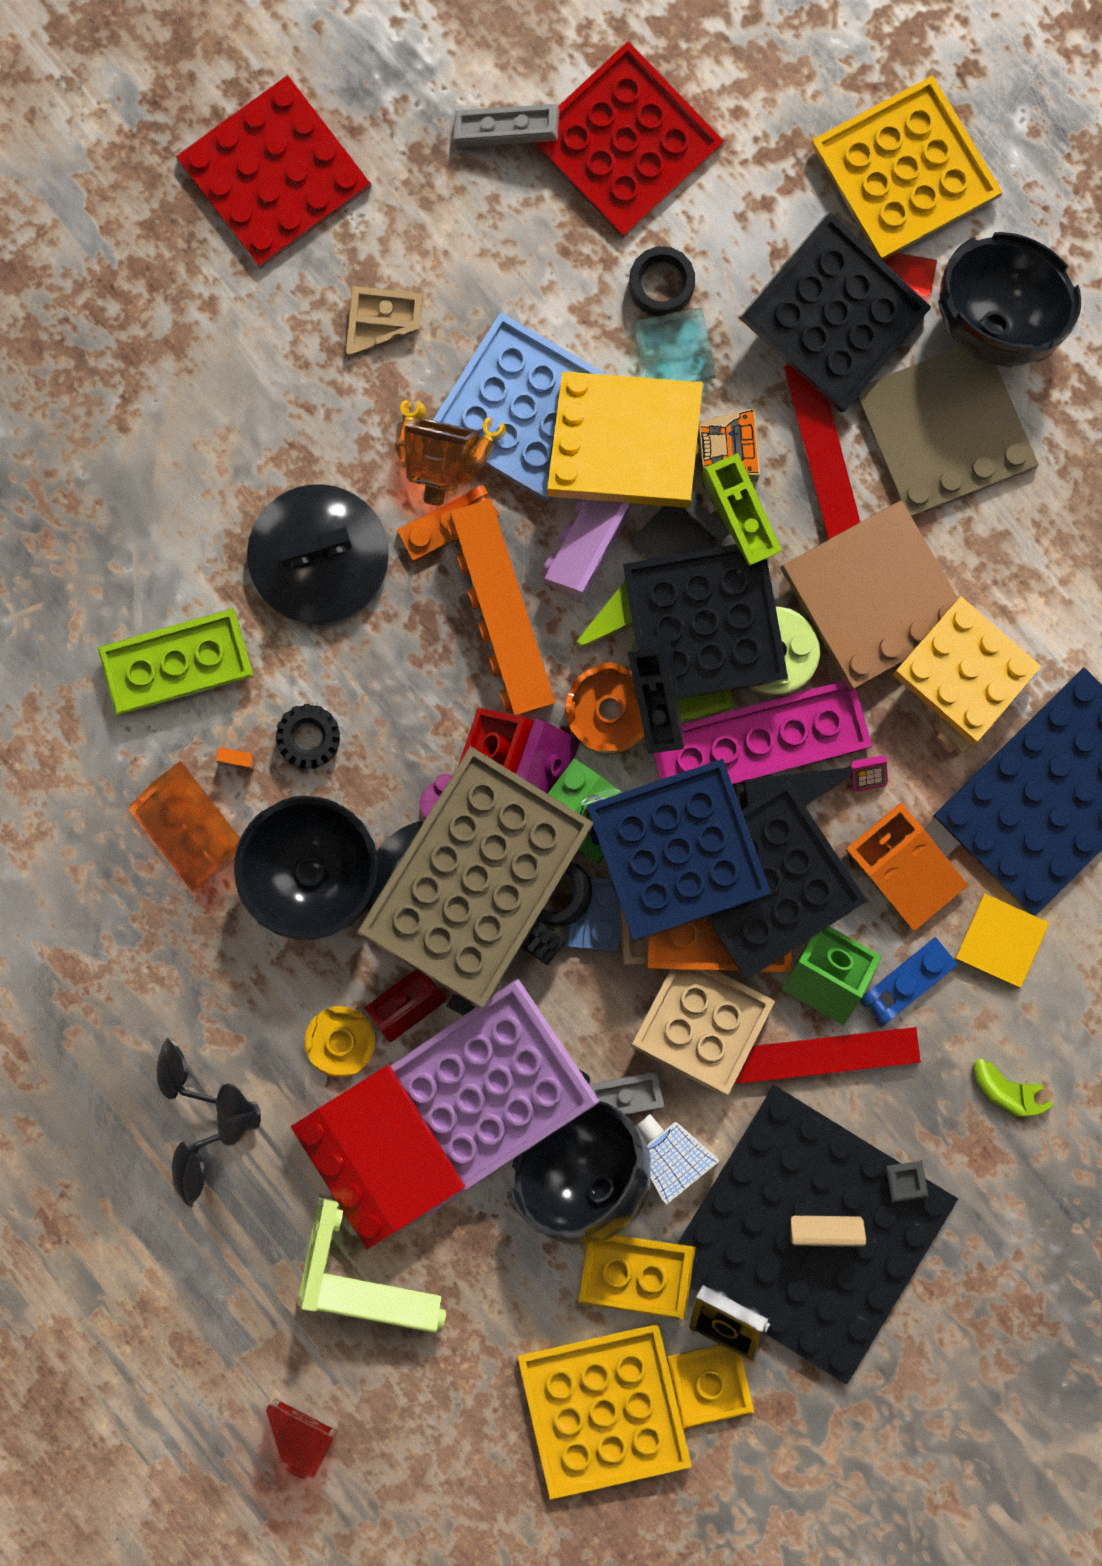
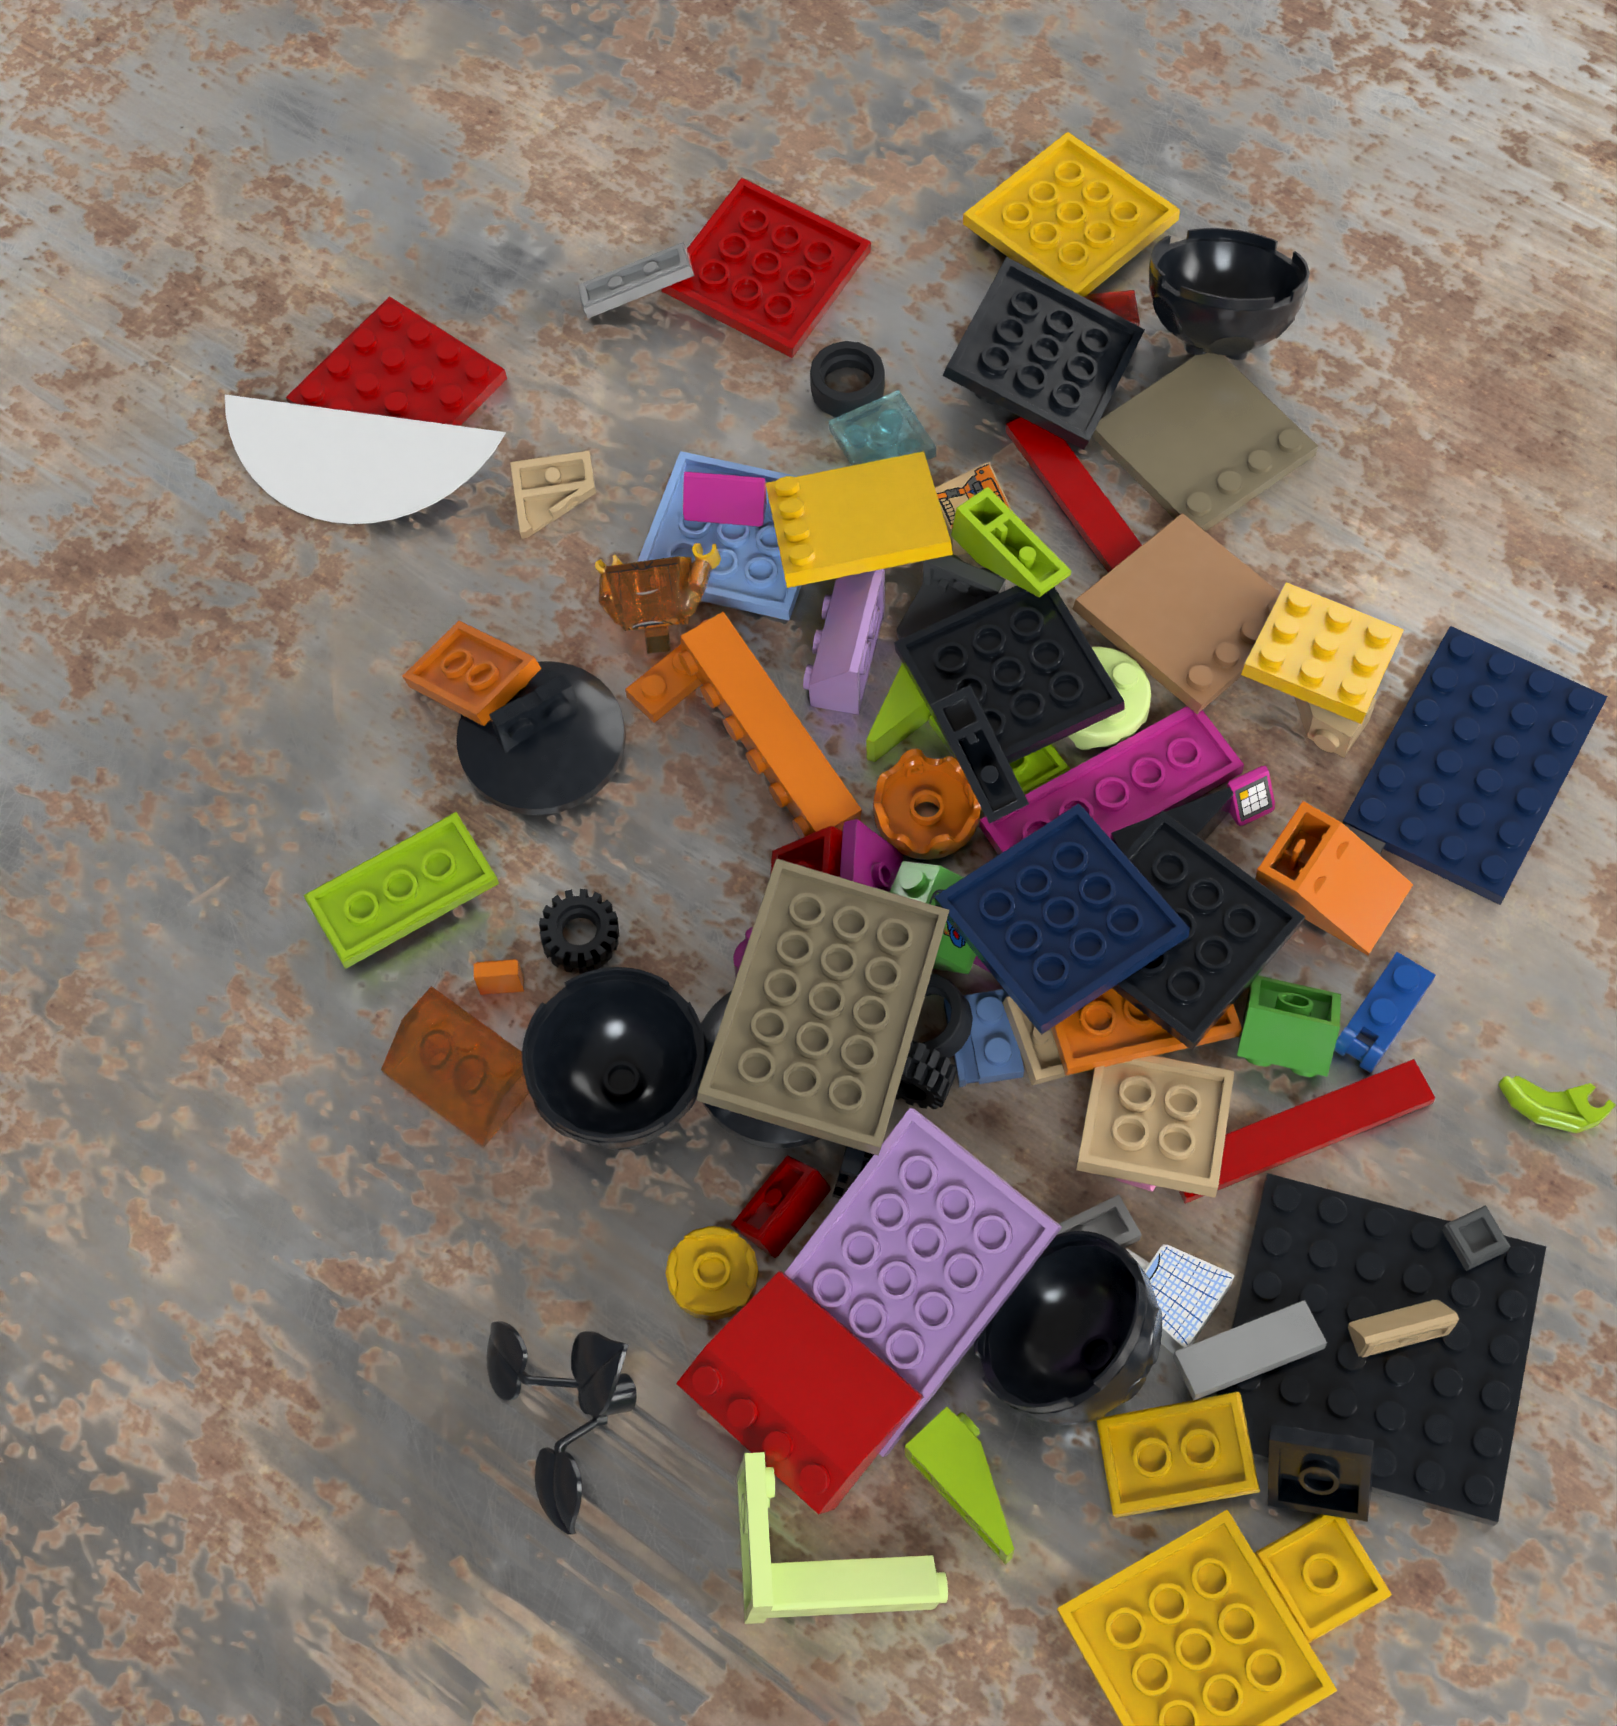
camera: 10 degrees left, 20 degrees down
yellow tile [954,893,1050,988] -> none
none -> white sticker [225,395,506,524]
none -> orange plate [402,621,542,726]
none -> dark pink slope [683,472,767,527]
none -> lime slope [905,1407,1014,1565]
none -> light grey tile [1173,1300,1327,1401]

